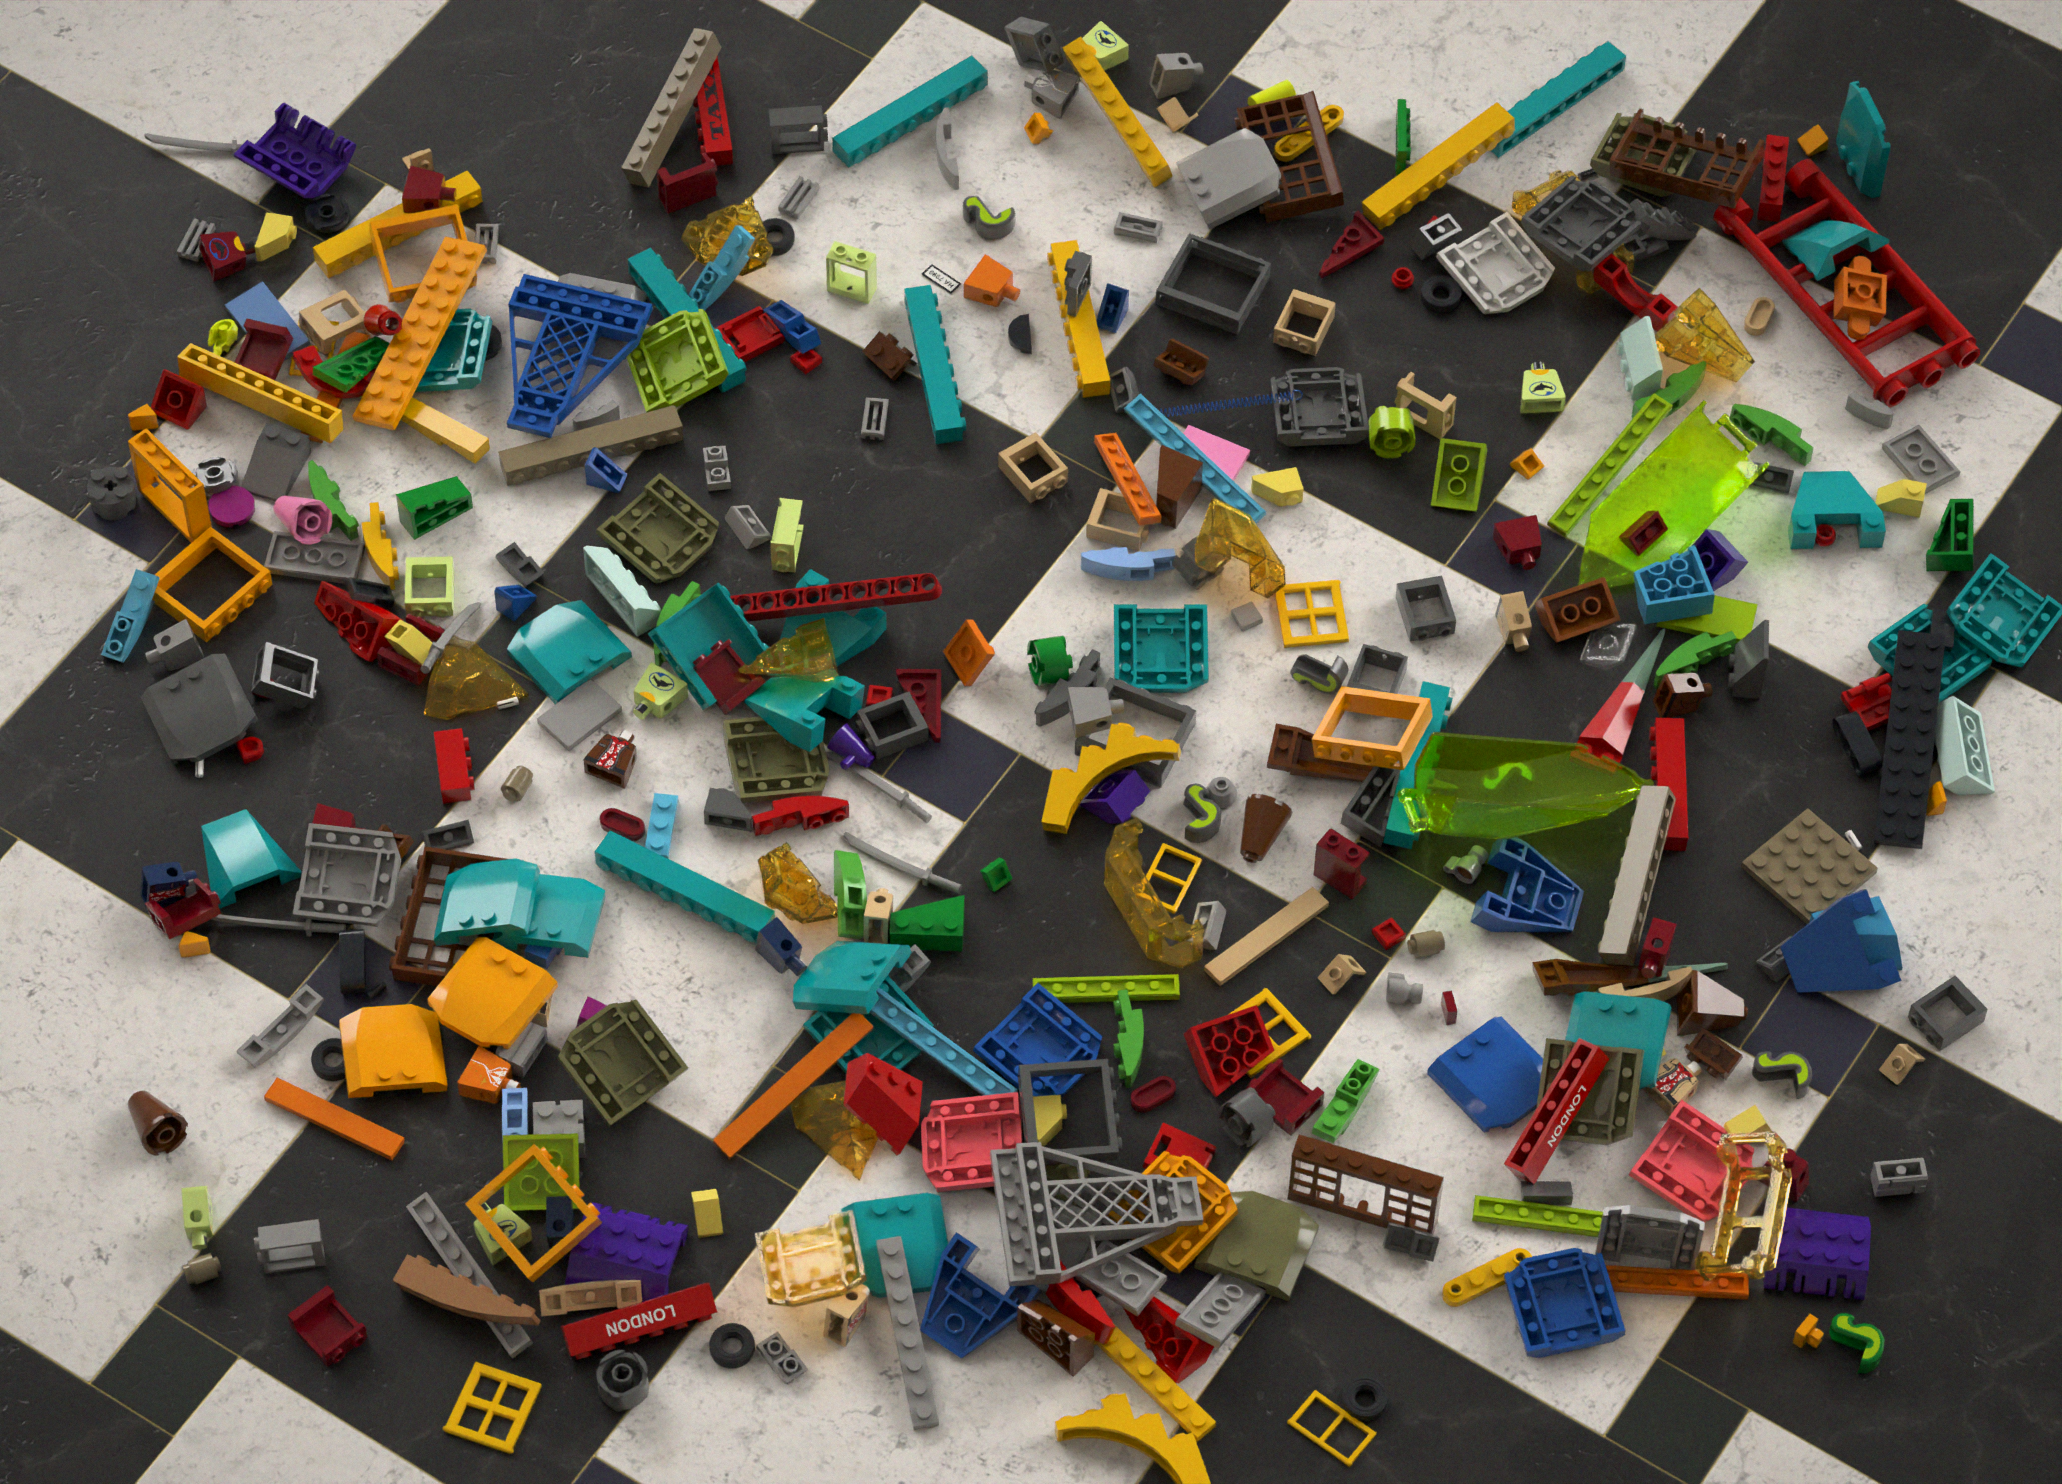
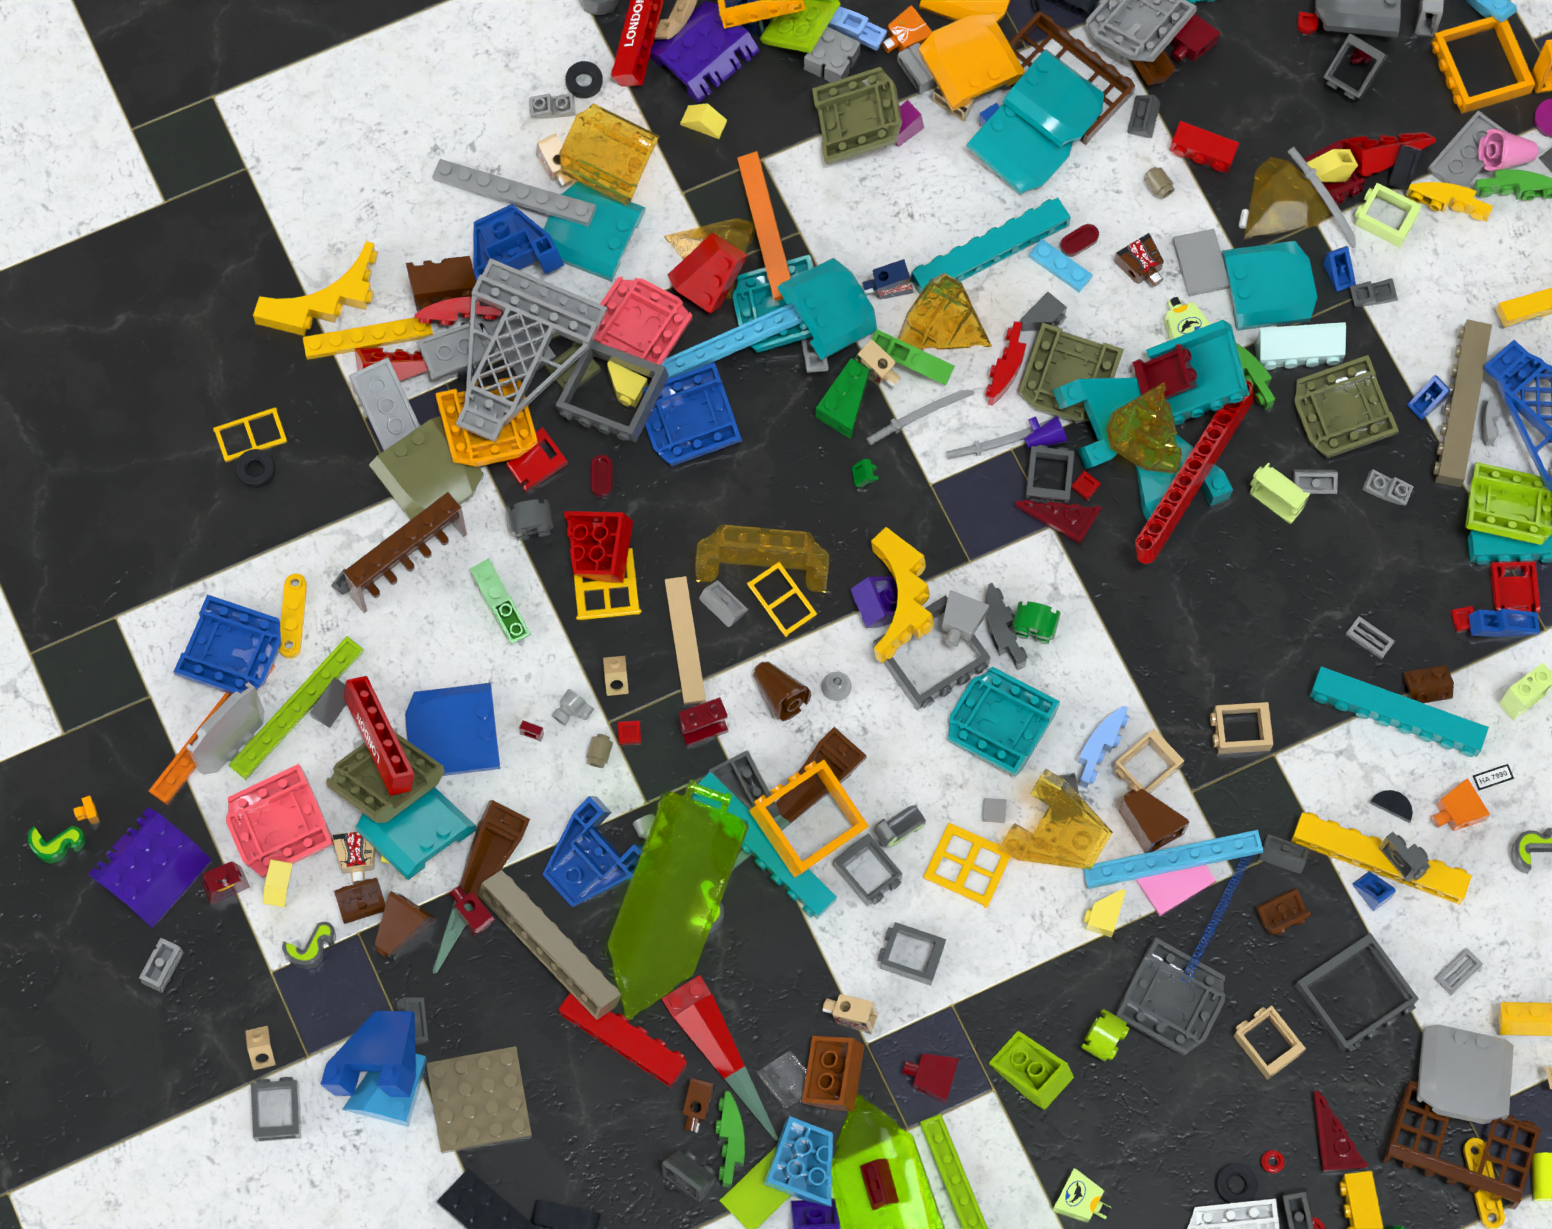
camera: 120 degrees right, 15 degrees up
green wedge [396,476,473,540] -> none
orange tile [943,619,995,686] -> none
lime tile [1032,974,1180,1003] -> none
orange tile [1094,433,1162,526] -> none
bright green slope [1113,989,1144,1088] -> none
dark grey animal [1183,783,1221,843] -> none
dark red panel [1246,1058,1325,1136] -> none
tan window [1395,372,1457,439] -> none
light orange slope [1509,448,1544,480] -> none
tan slope [1598,966,1692,1001] -> none
clear yellow windscreen [1695,1132,1792,1281] -> none
white piece [1845,830,1862,851] -> none

